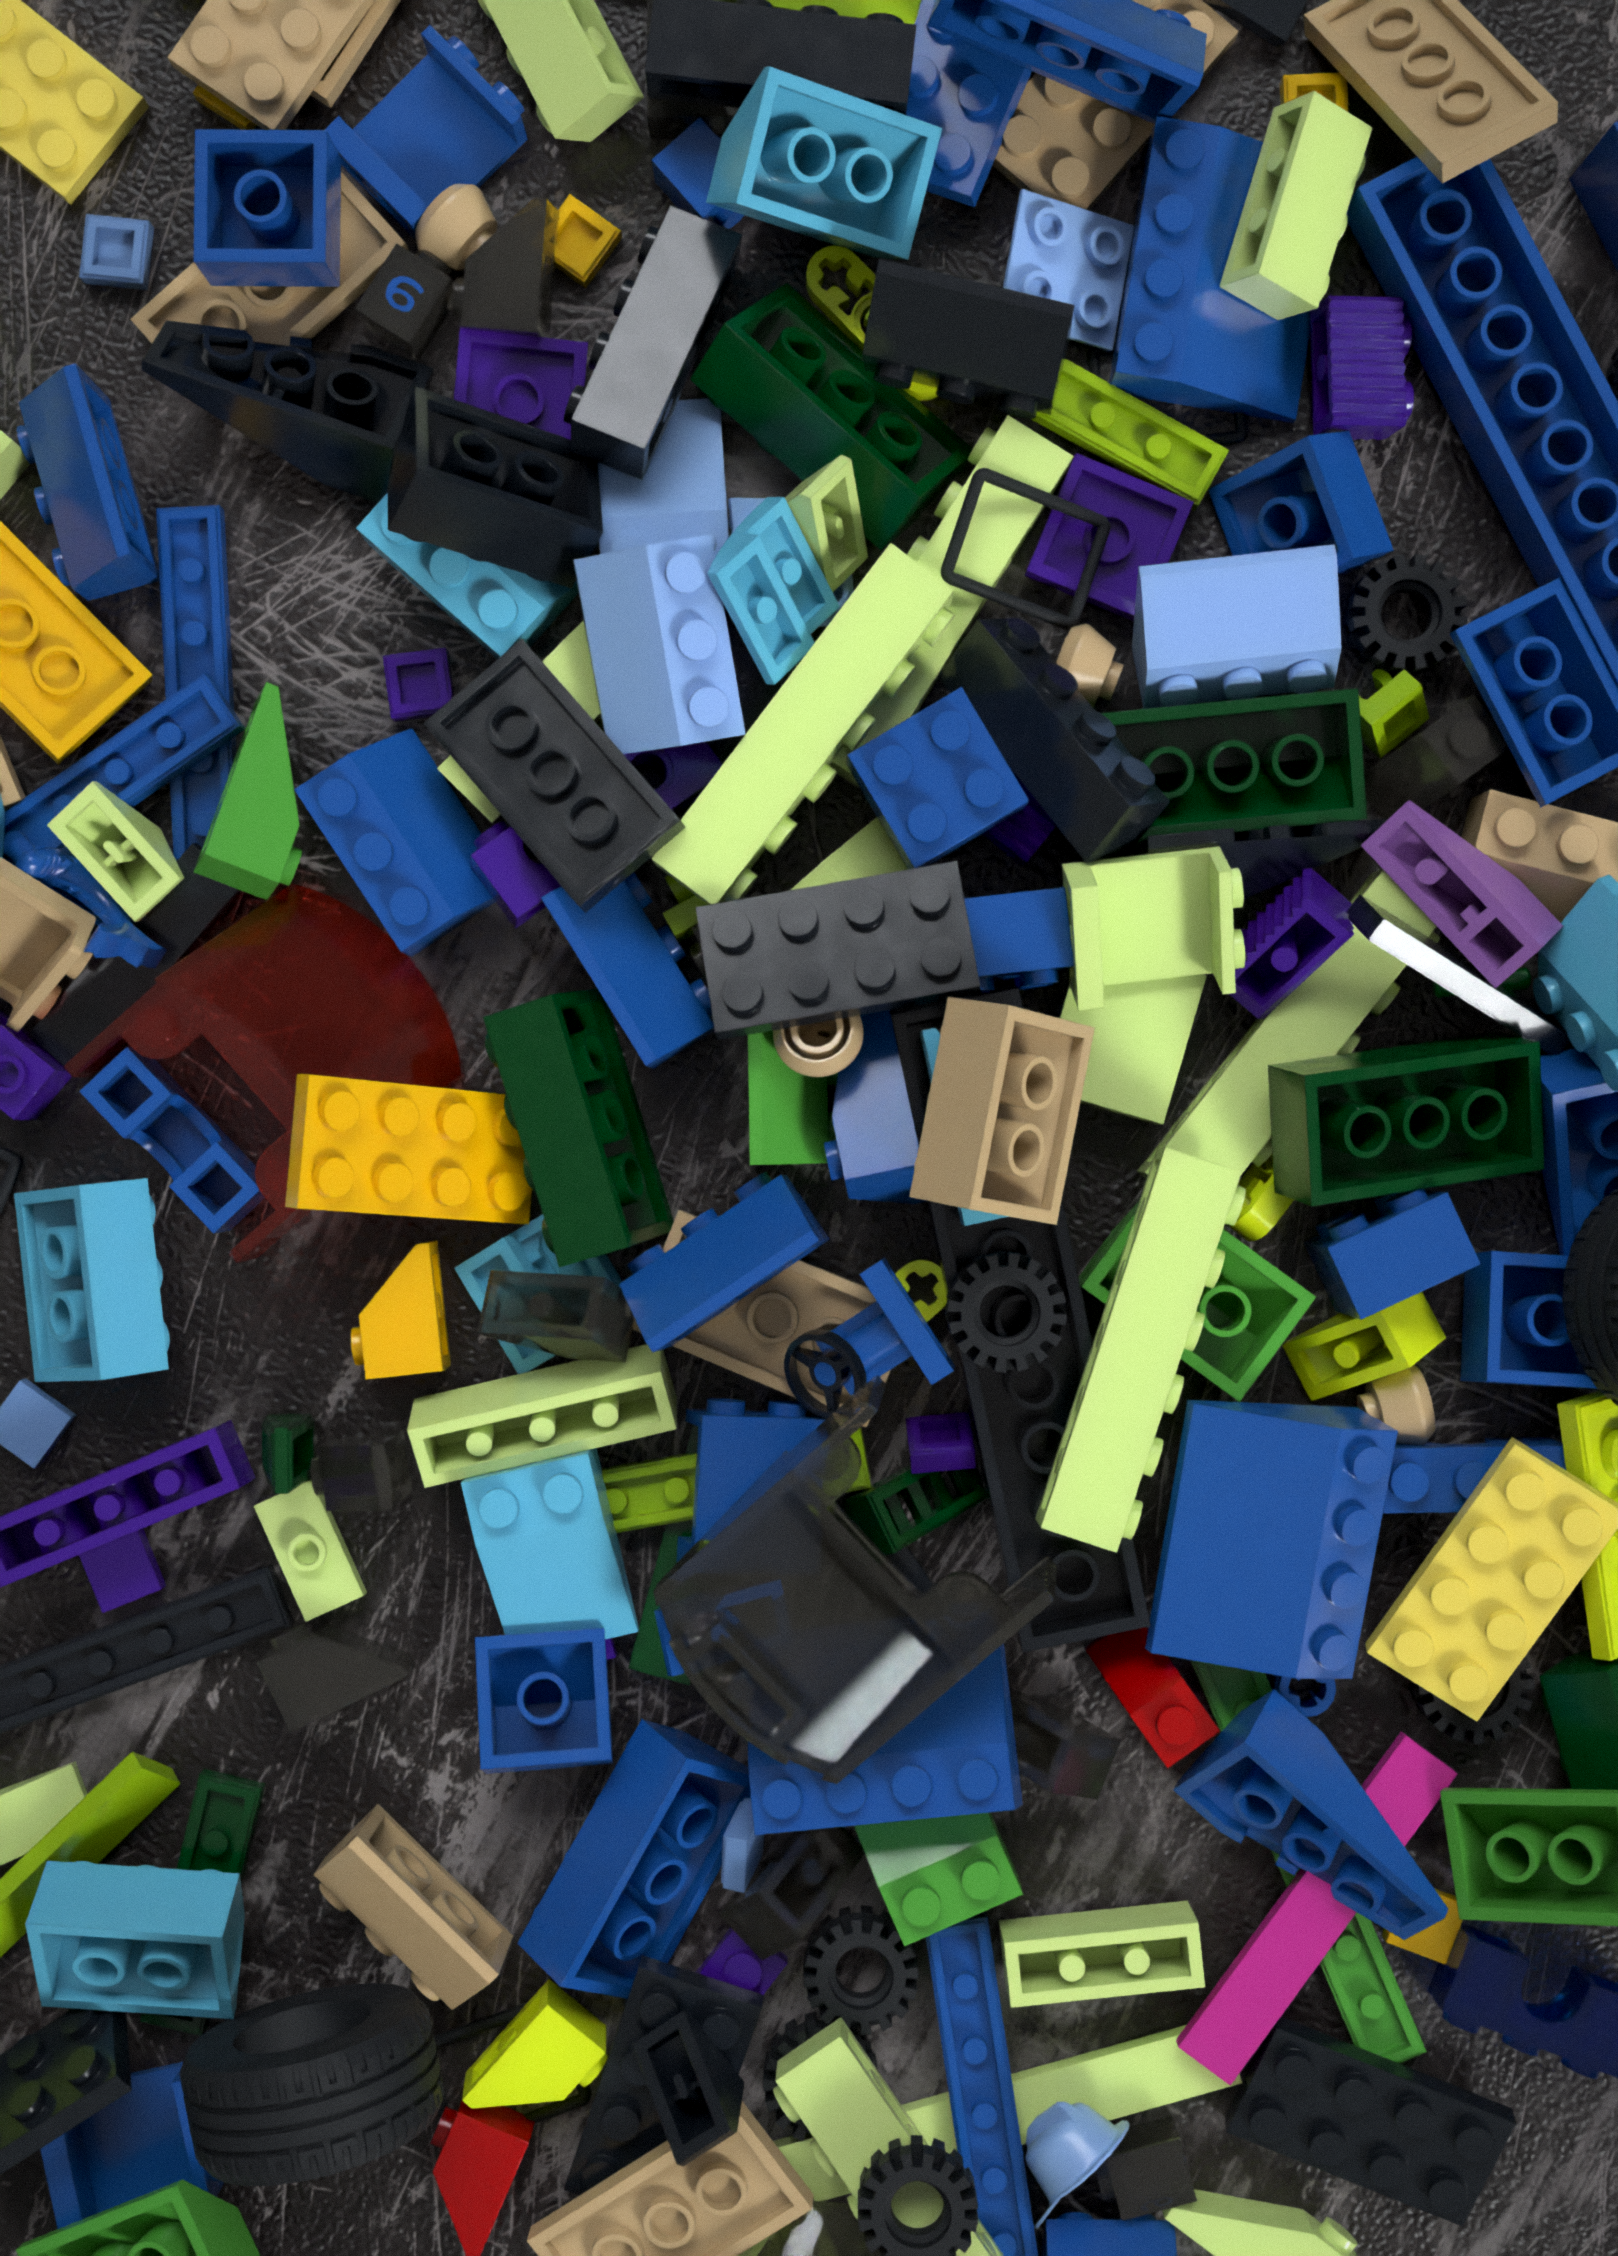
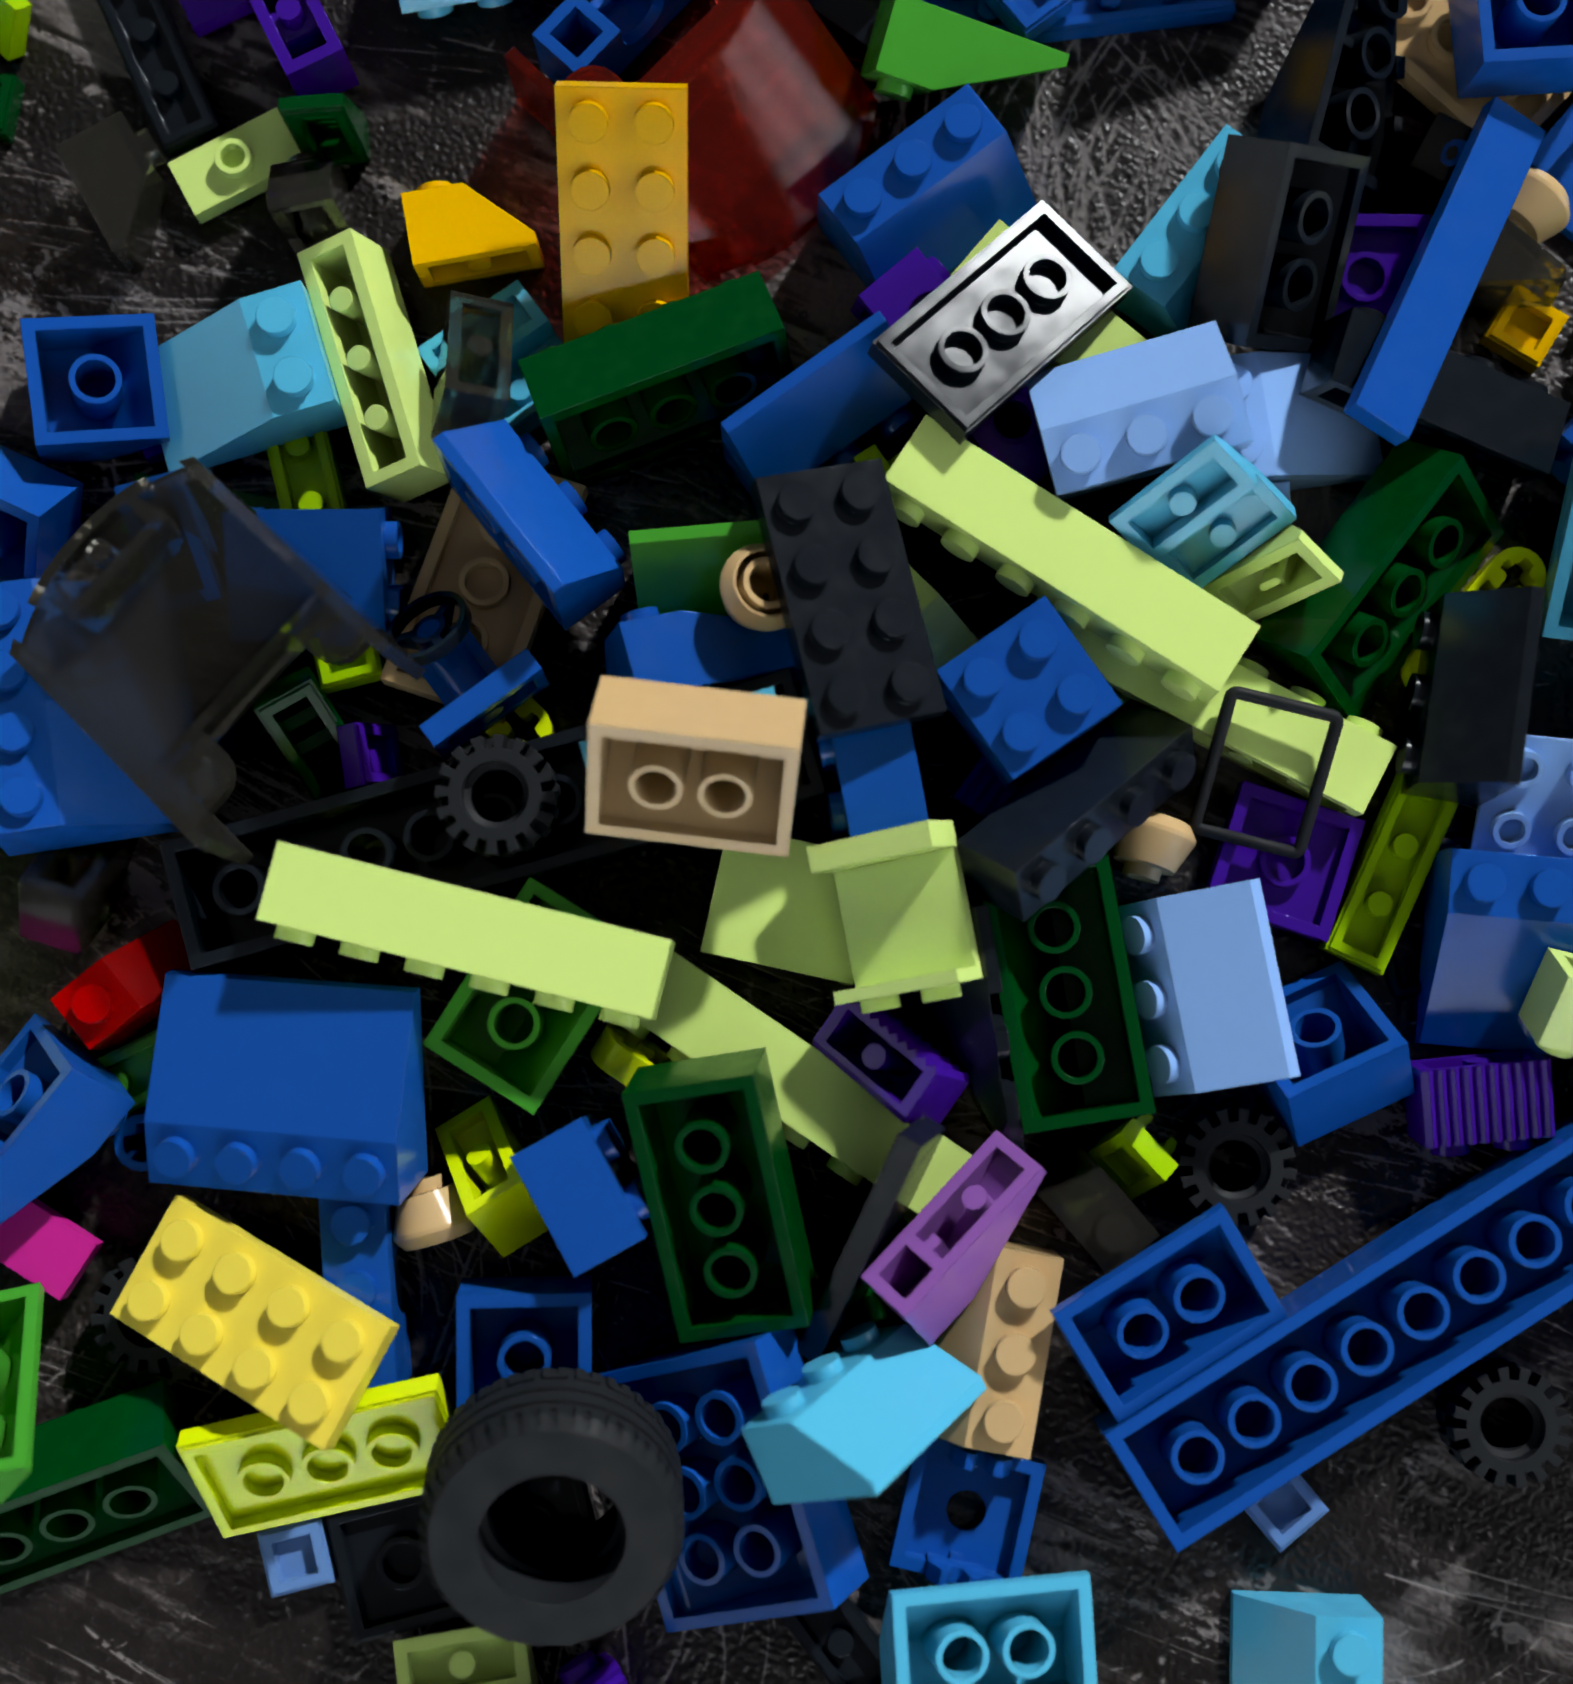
camera: 85 degrees right, 5 degrees down
dark purple tile [383,647,454,722] -> none
none -> blue tile [1343,96,1546,446]

